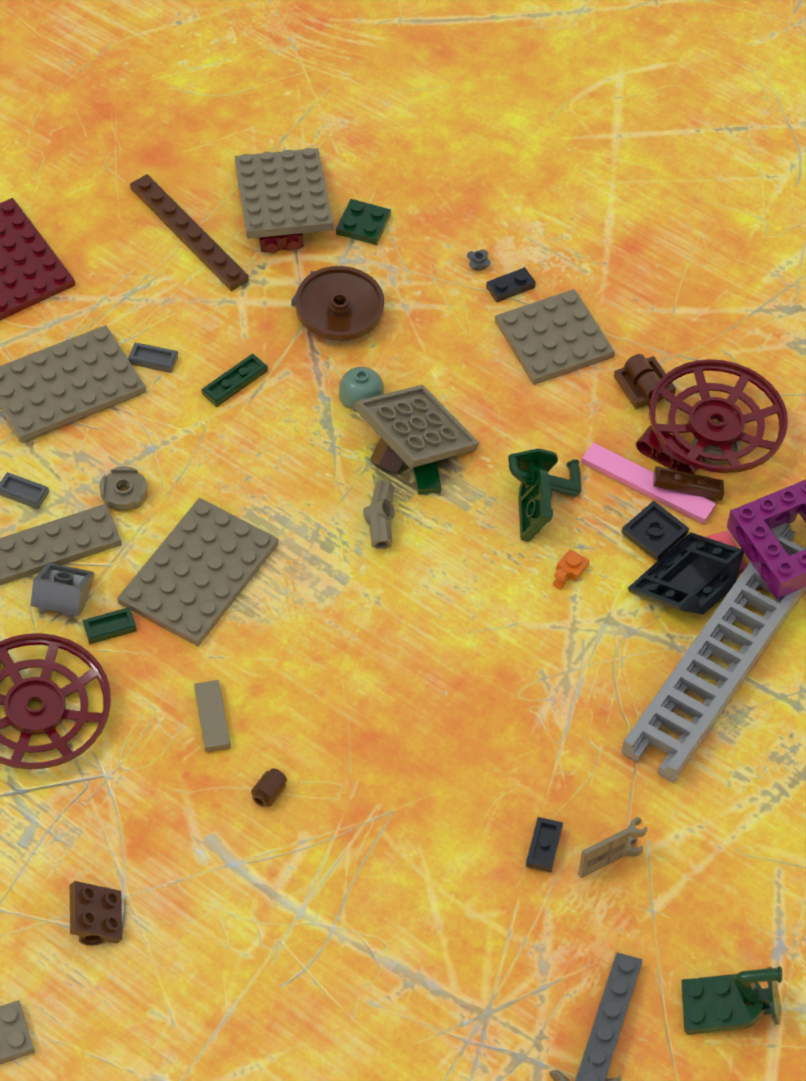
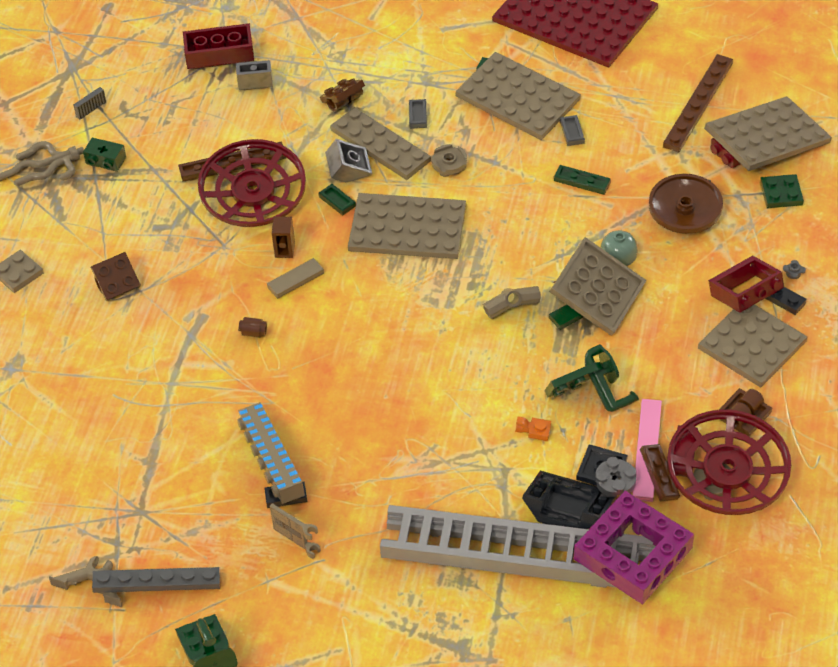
camera: 70 degrees right, 5 degrees down
none -> dark tan brick [237,402,305,504]
none -> reddish brown brick [272,216,295,258]
none -> flat silver plate [595,457,636,497]
none -> dark red window [708,255,784,313]

